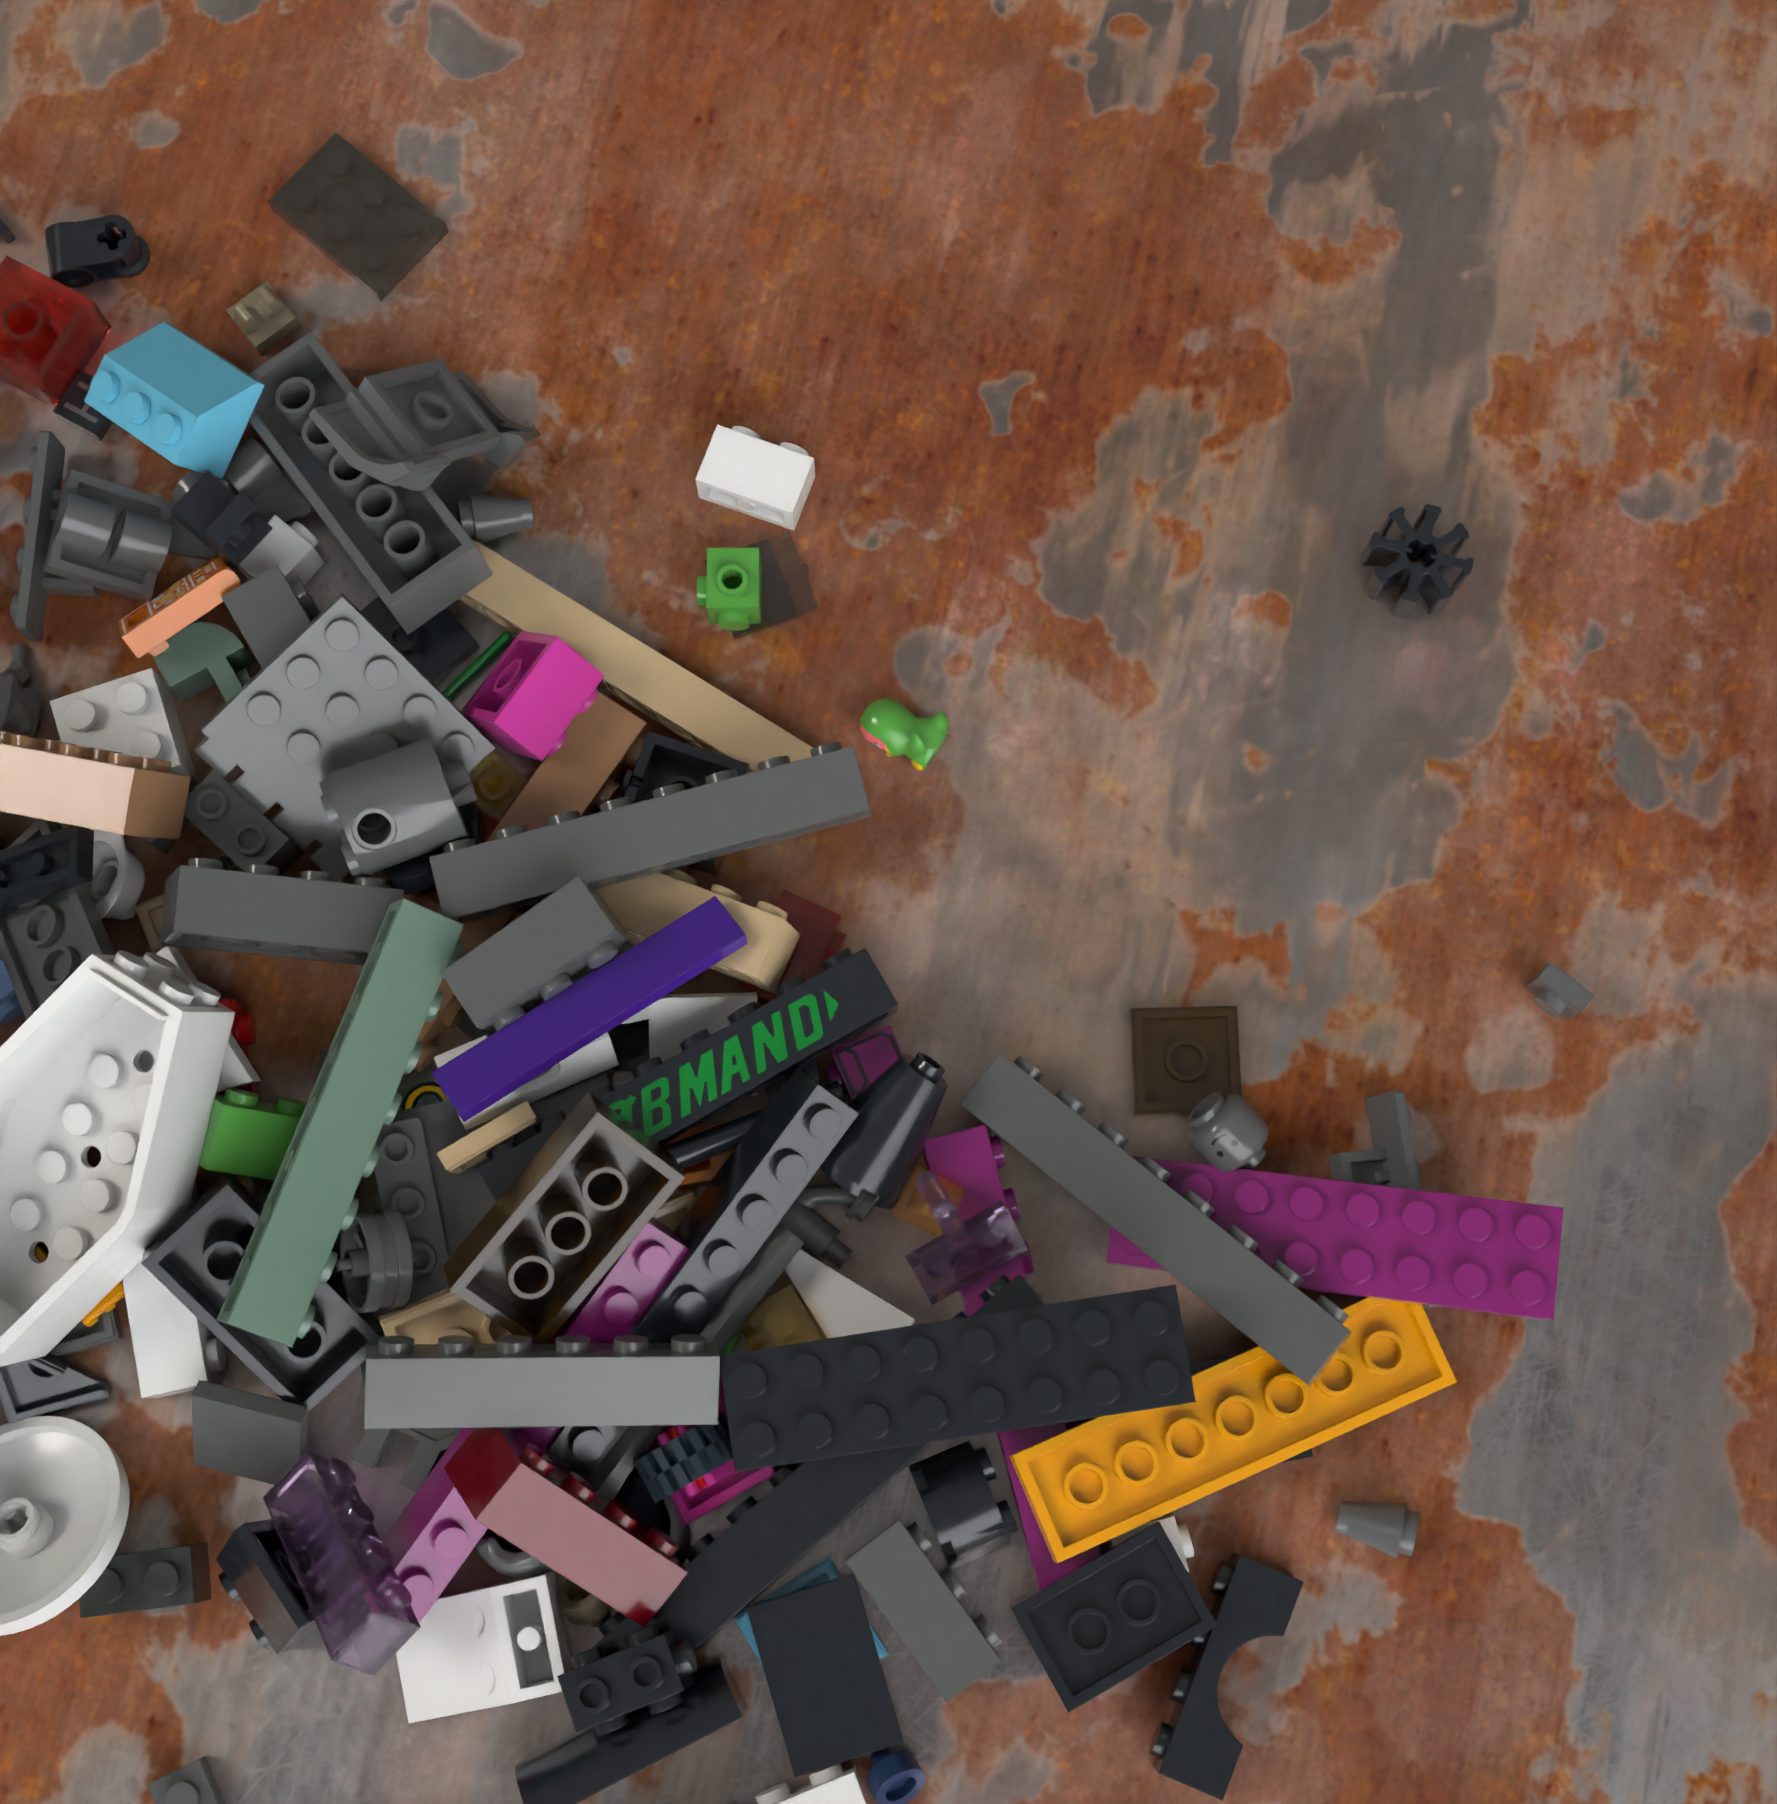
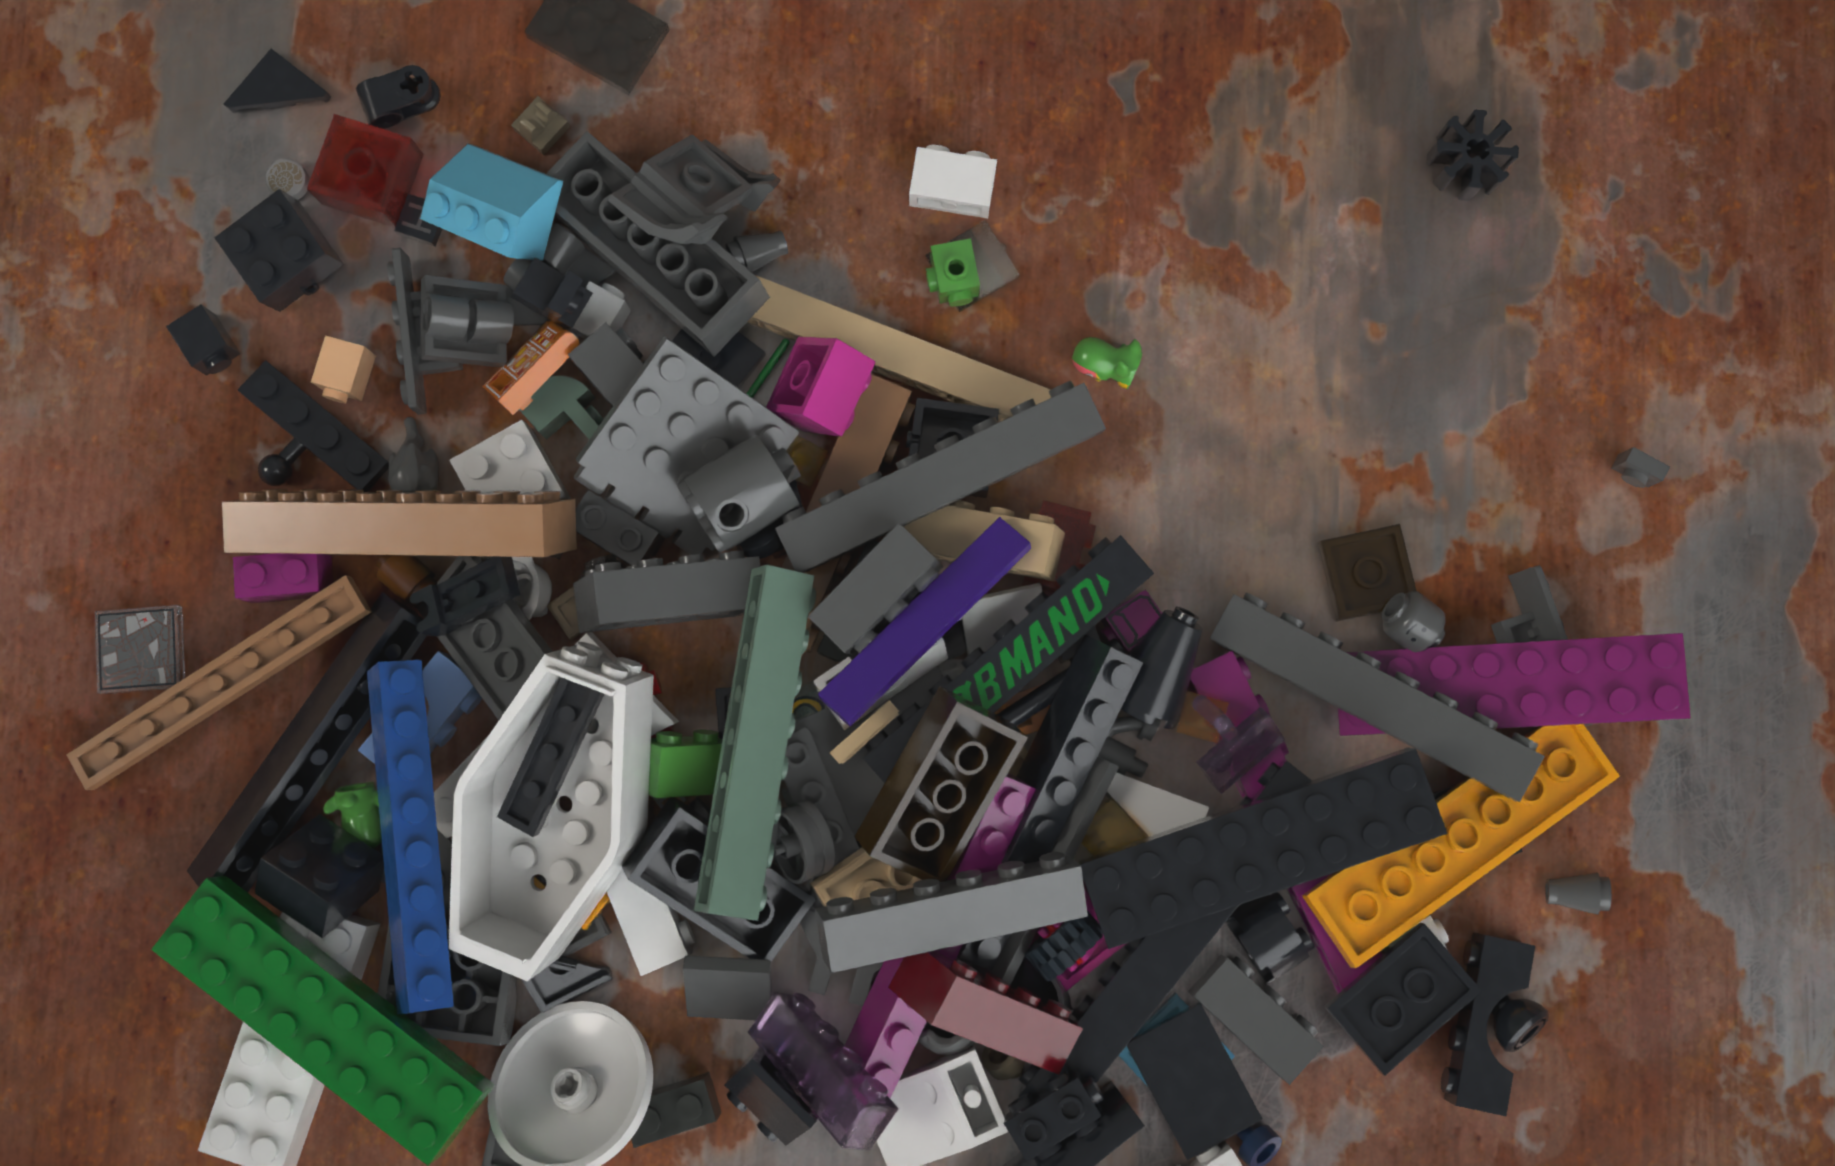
camera: 10 degrees left, 5 degrees up
none -> black tile [497,677,604,837]
none -> black brick [1491,995,1549,1052]

